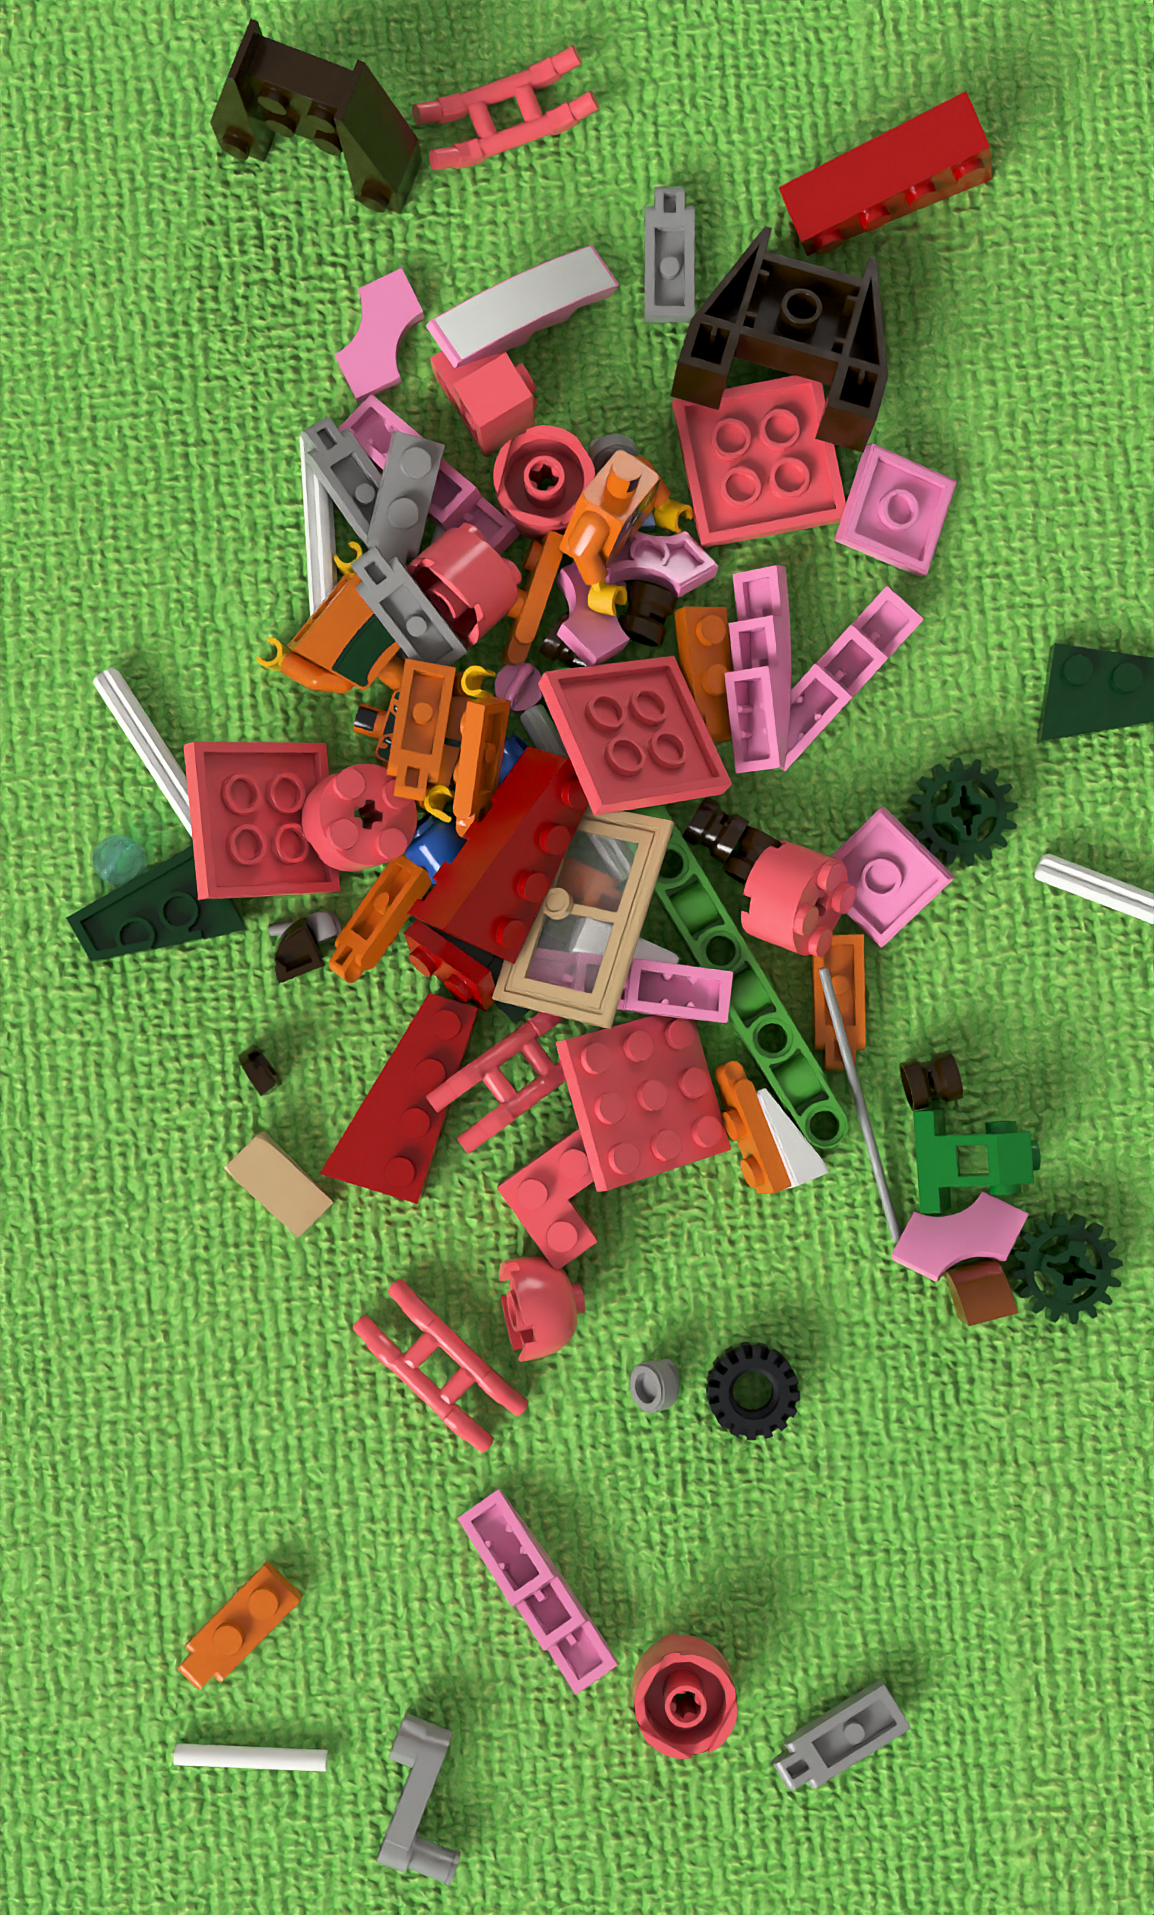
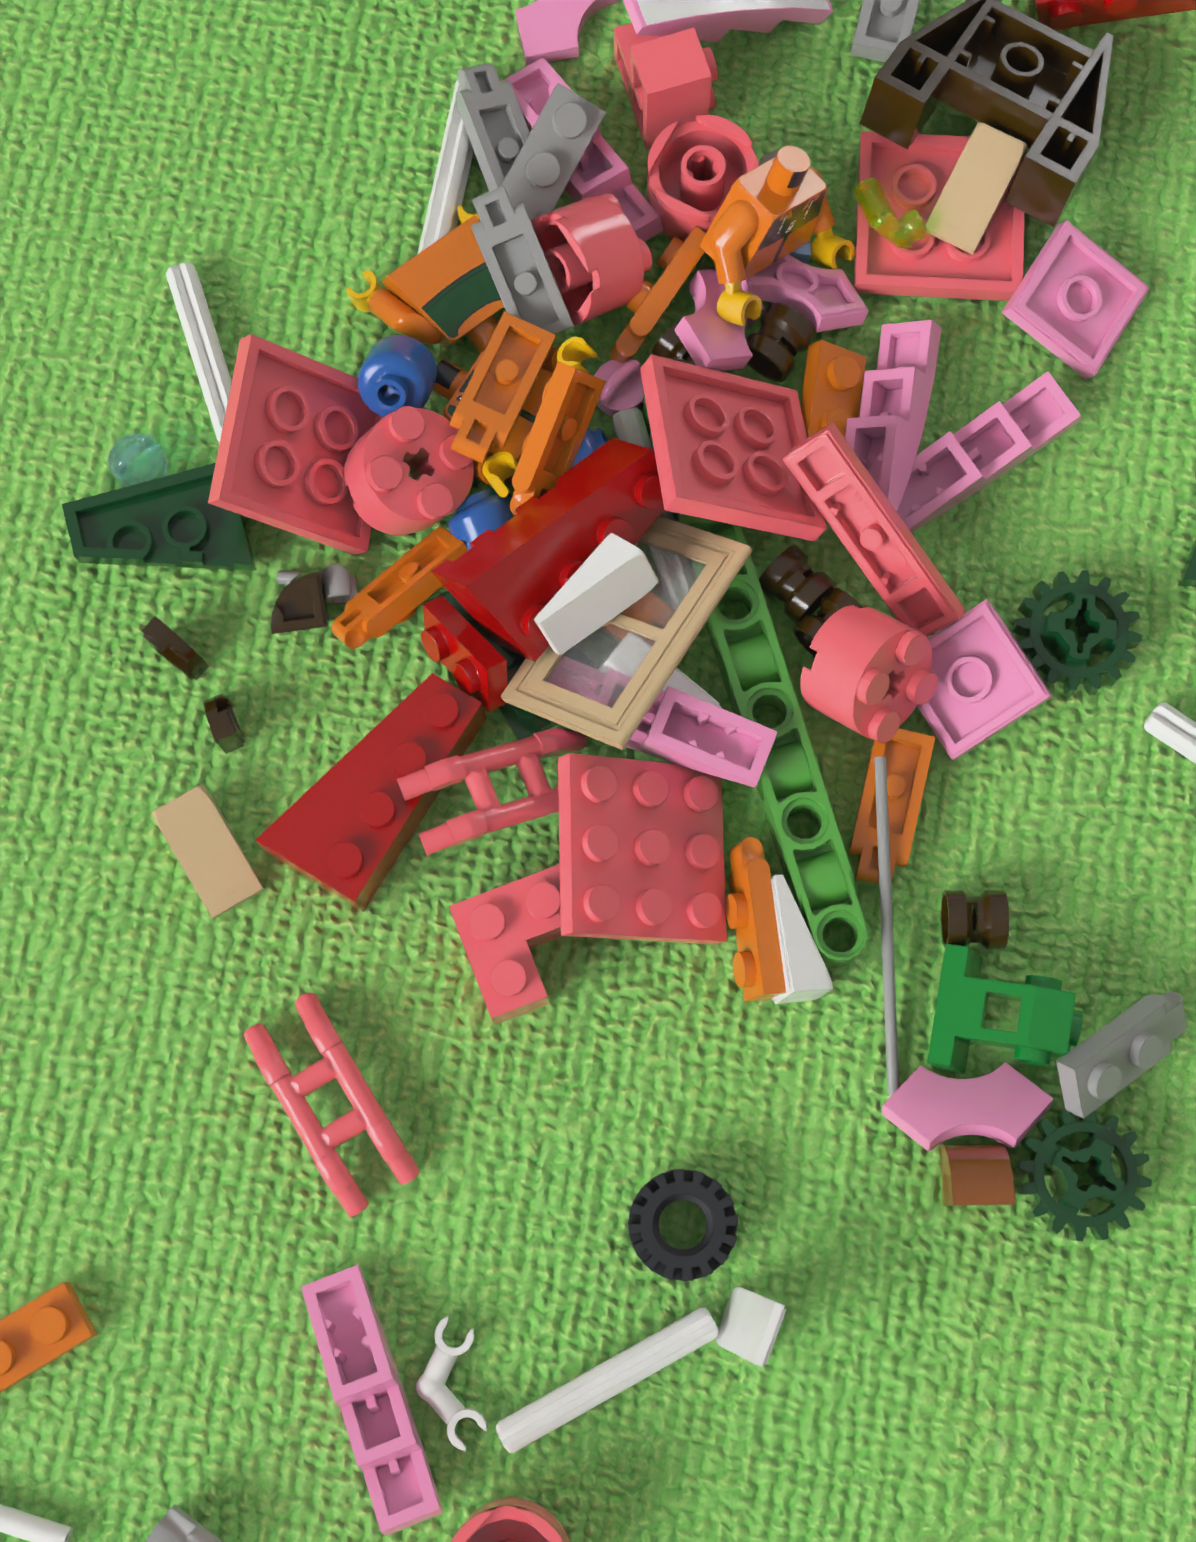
camera: 15 degrees right, 10 degrees down
coral cylinder [499,1256,585,1362] -> none
light grey tile [630,1359,680,1413] -> none
none -> dark brown tile [142,616,209,680]
none -> blue head [357,335,437,418]
none -> white arm [416,1316,487,1451]
none -> white axle [496,1308,719,1453]
none -> white slope [534,533,659,656]
none -> white slope [715,1287,786,1367]
none -> coral plate [782,423,966,637]
none -> clear neon green arm [854,178,928,249]
none -> tan slope [923,122,1028,255]
none -> light grey hinge [1056,992,1187,1119]

